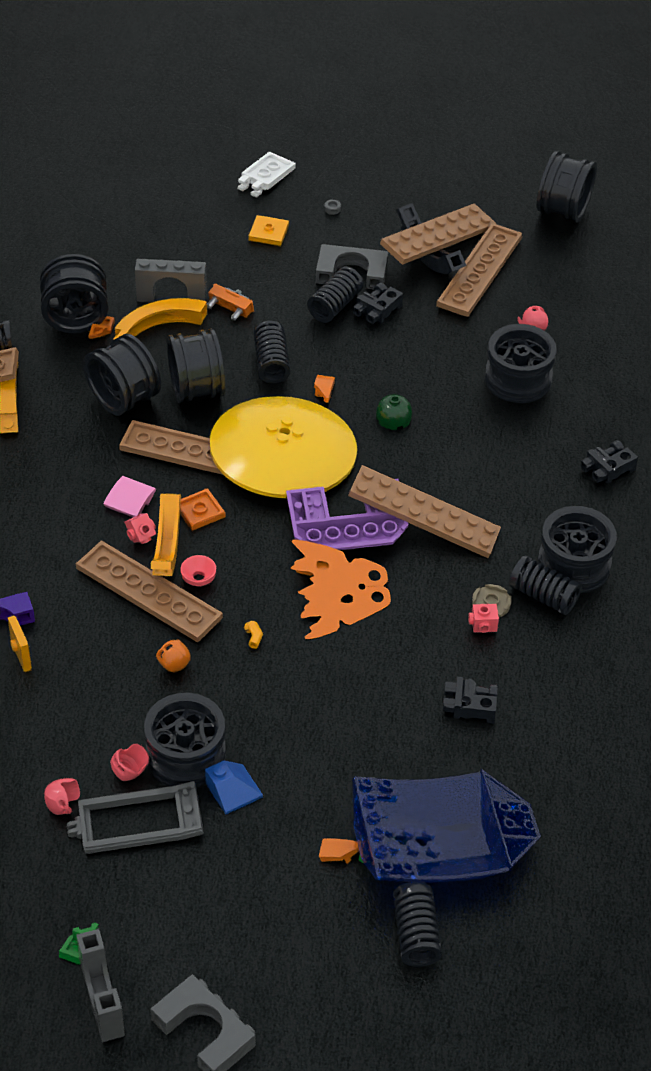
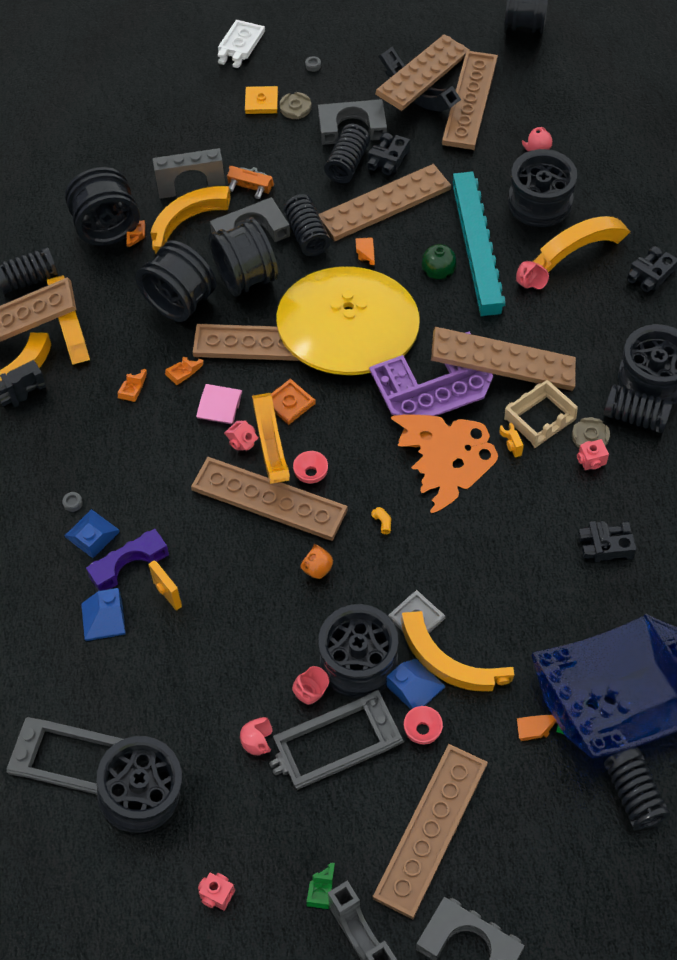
camera: 10 degrees left, 10 degrees up
none -> orange slope [118,369,147,402]
none -> orange slope [165,357,204,385]
none -> dark grey arch [210,197,290,242]
none -> dark tan tile [280,92,311,119]
none -> medium nougat plate [319,164,451,242]
none -> medium nougat plate [373,744,488,919]
none -> light grey tile [388,590,445,633]
none -> light orange arch [401,611,514,691]
none -> coral piece [404,706,443,745]
none -> teal brick [453,172,505,316]
none -> light orange plate [500,423,524,457]
none -> tan window [504,380,578,449]
none -> coral helmet [516,261,549,289]
none -> light orange arch [533,216,630,272]

